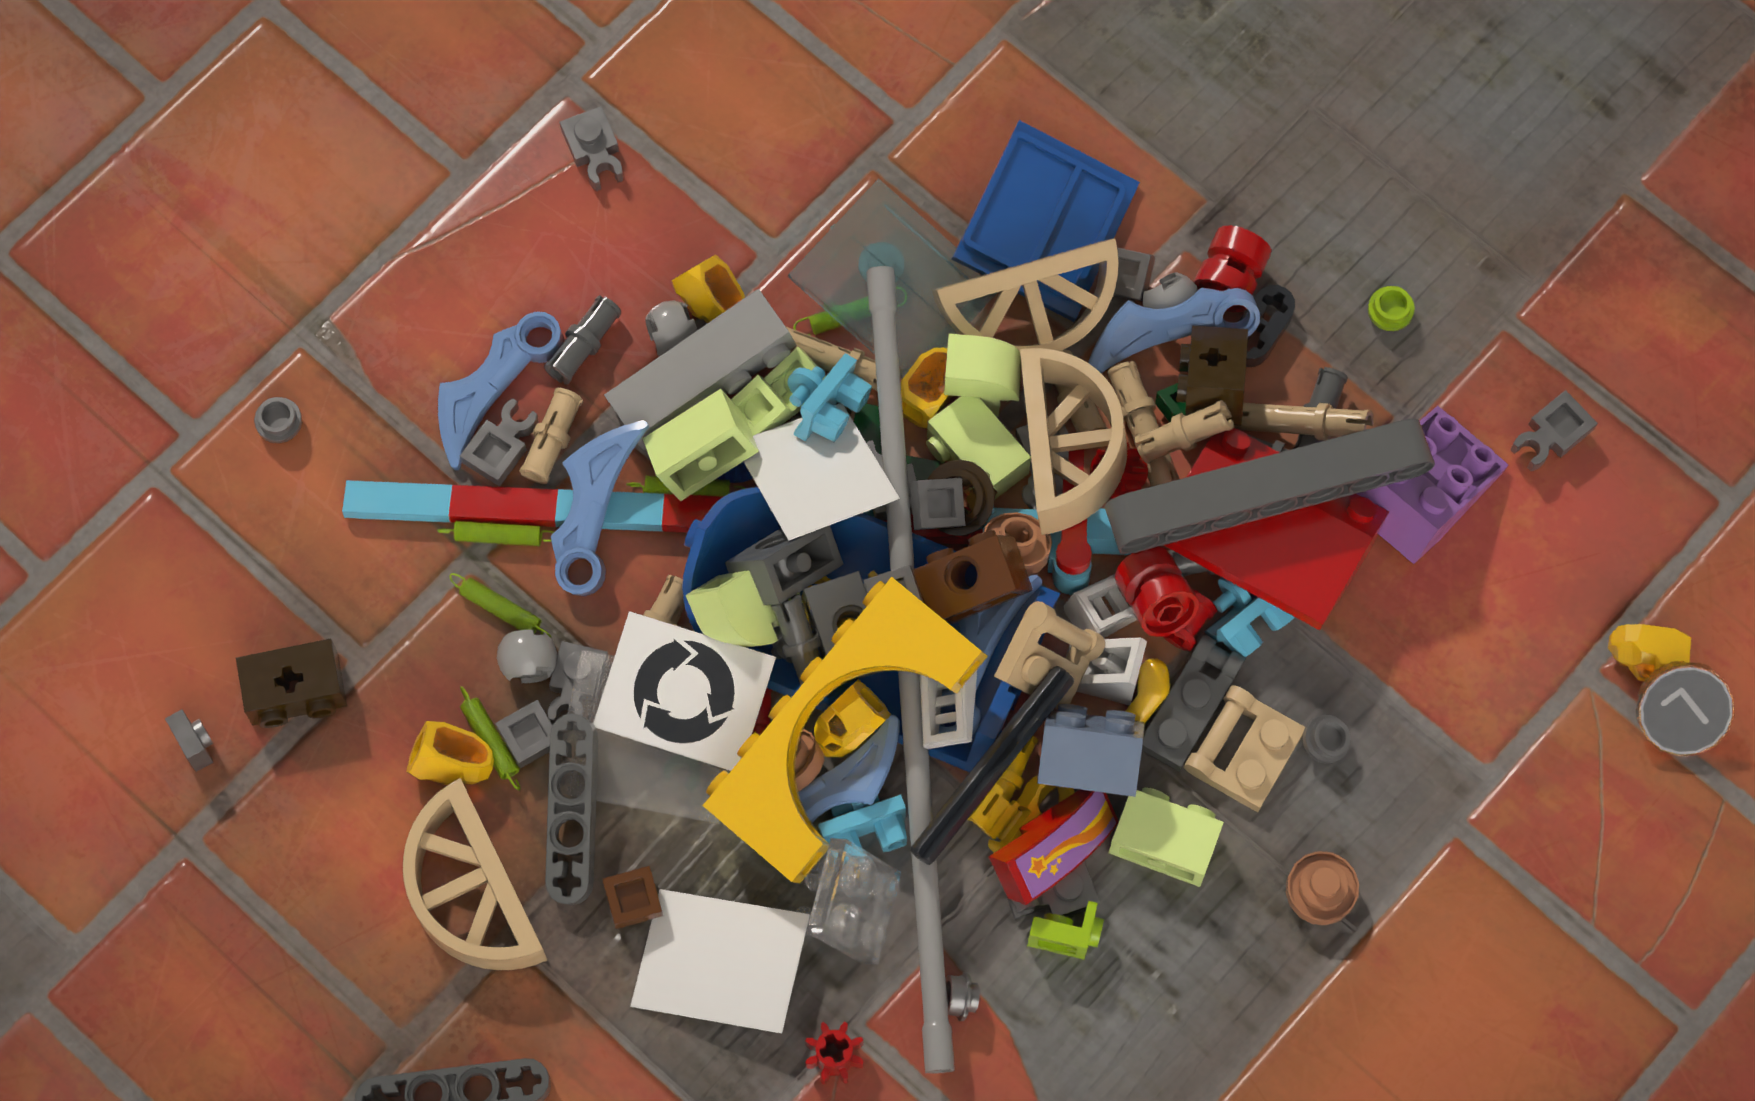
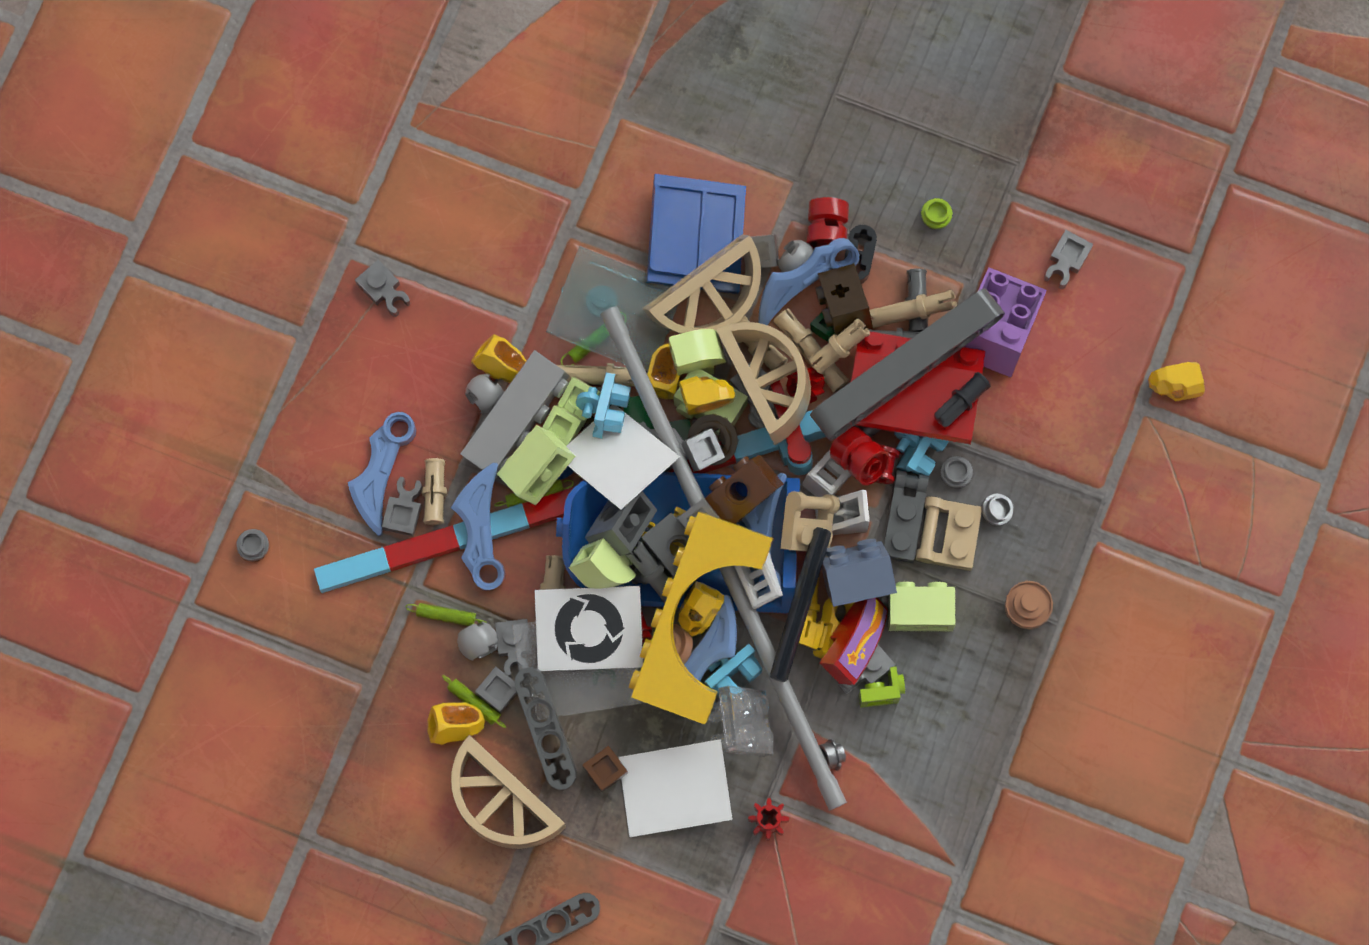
camera: 20 degrees left, 5 degrees up
flat silver plate [165,709,213,772] -> none
dark brown brick [236,638,347,728] -> none
lime piece [437,521,554,547] -> none
dark grey pin [544,295,622,384] -> none
nougat plate [984,512,1052,576] -> none
yellow arm [1125,658,1170,724] -> none
tile [1636,661,1735,757] -> none
none -> yellow rock [679,376,735,415]
none -> black axle [934,372,991,427]
none -> flat silver plate [941,456,973,488]

